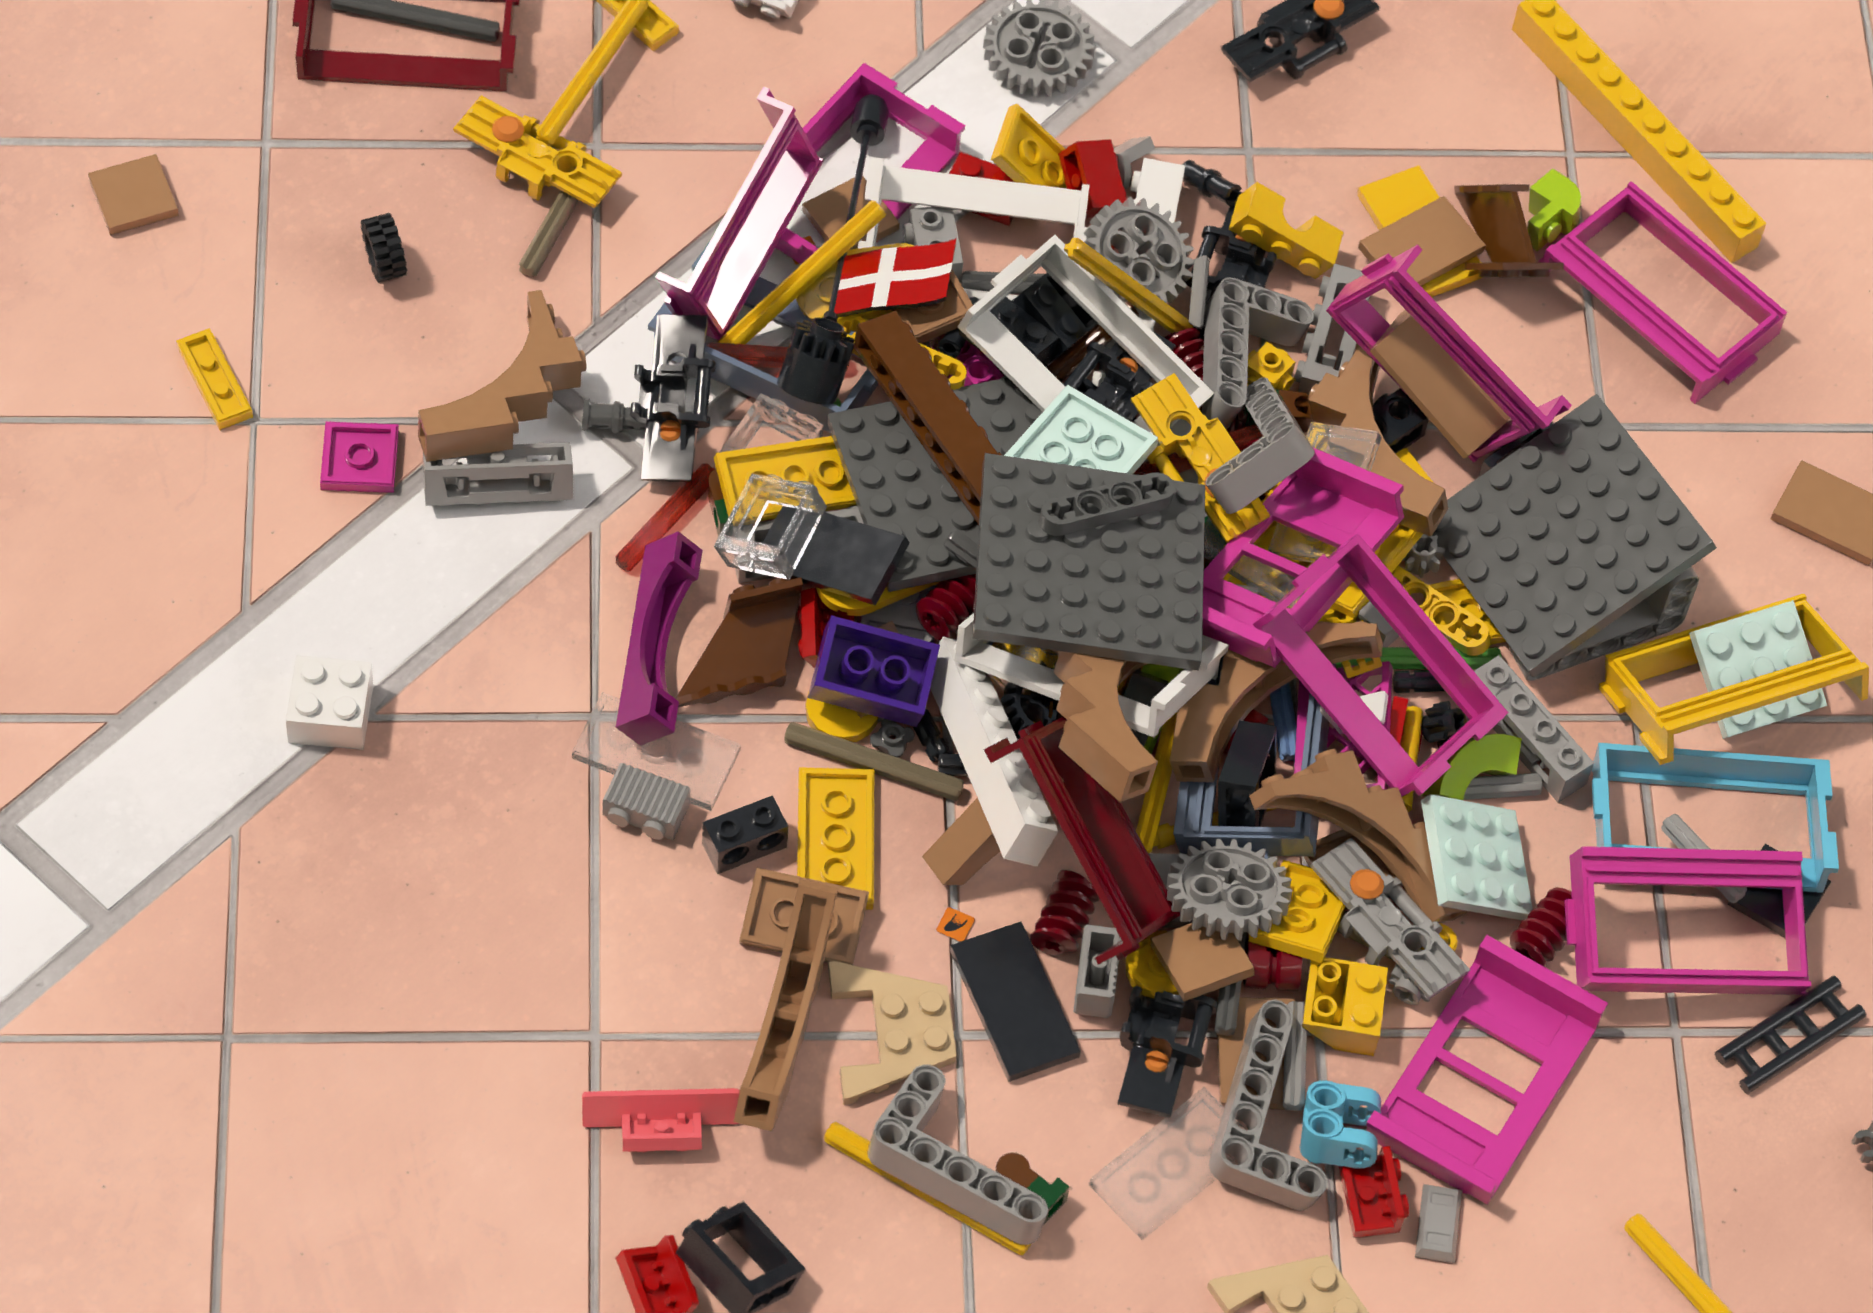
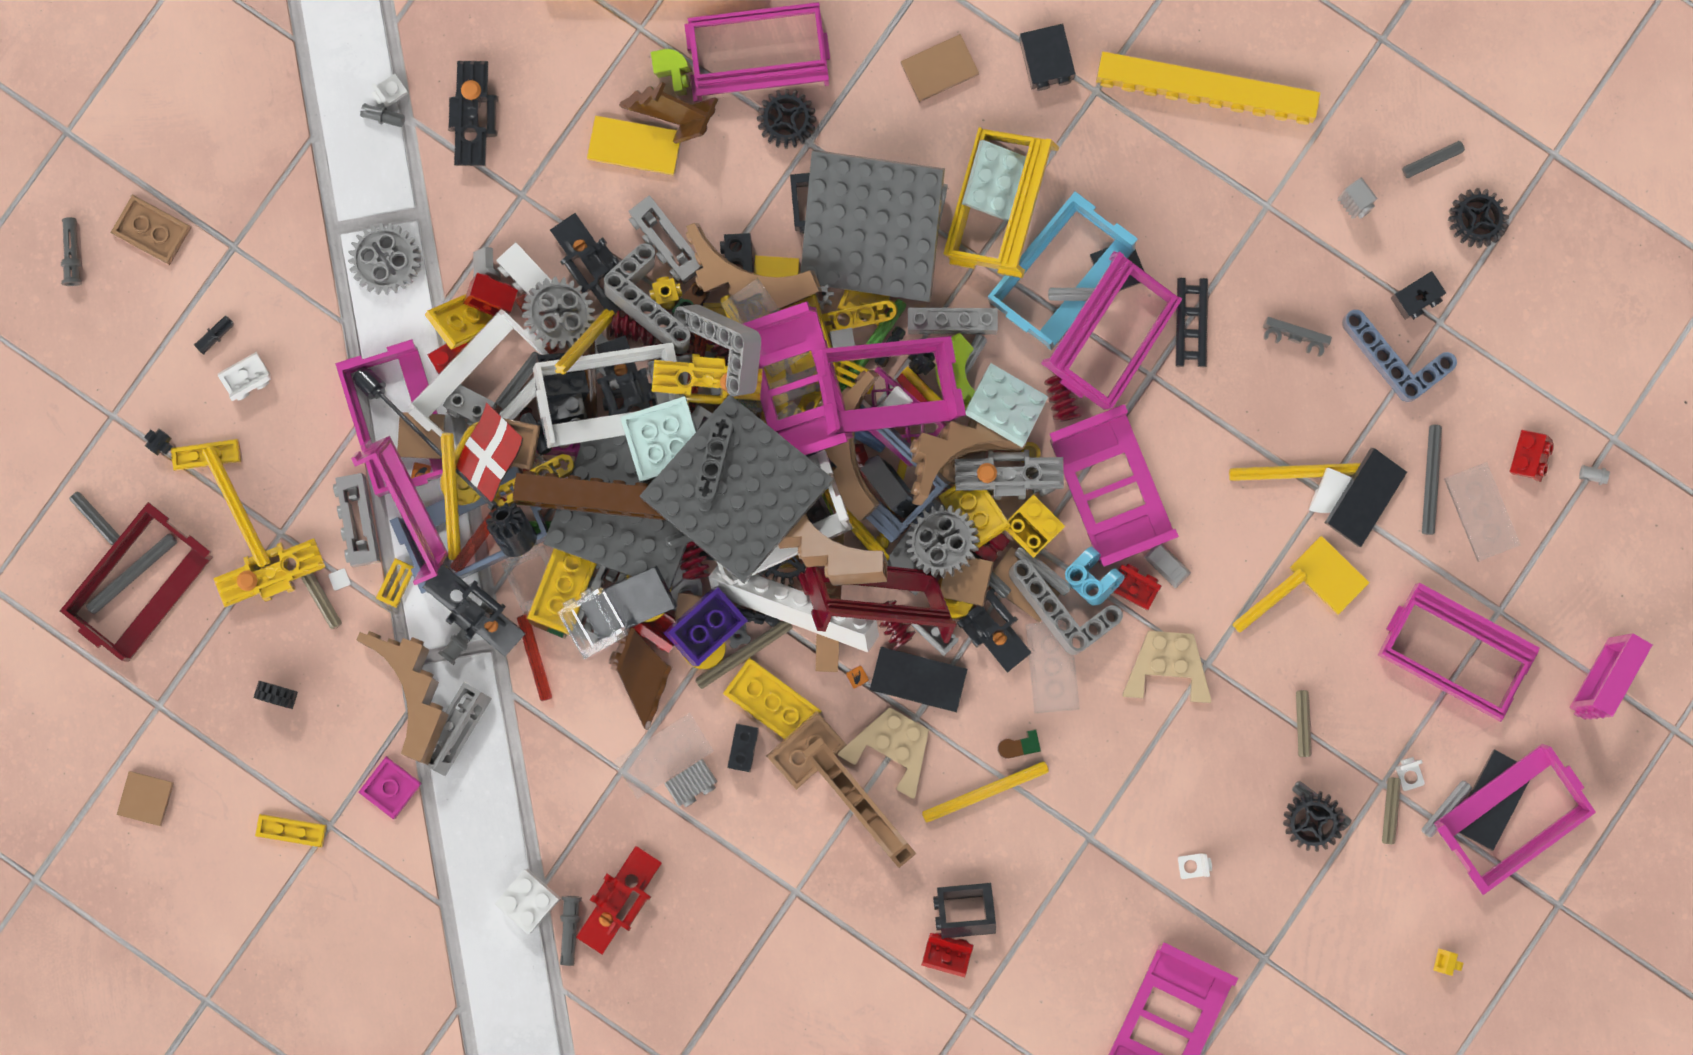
camera: 45 degrees left, 25 degrees up
coral bracket [582,1088,740,1152] -> none
magenta arch [615,531,703,746] -> none
light grey beam [867,1065,1048,1245] -> none
black pin [1182,160,1242,206] -> none
light grey tile [1189,255,1210,329] -> none
yellow arch [1229,182,1343,279] -> none
dark pink piece [1326,245,1572,463] -> none
medium nougat tile [1358,196,1486,286] -> none
medium nougat slope [1370,310,1510,459] -> none
none -> white sticker [328,568,351,591]
none -> light grey brick [333,473,381,567]
none -> yellow tile [376,558,415,608]
none -> dark grey pin [560,896,582,966]
none -> red piece [576,846,662,955]
none -> black gear [757,89,817,149]

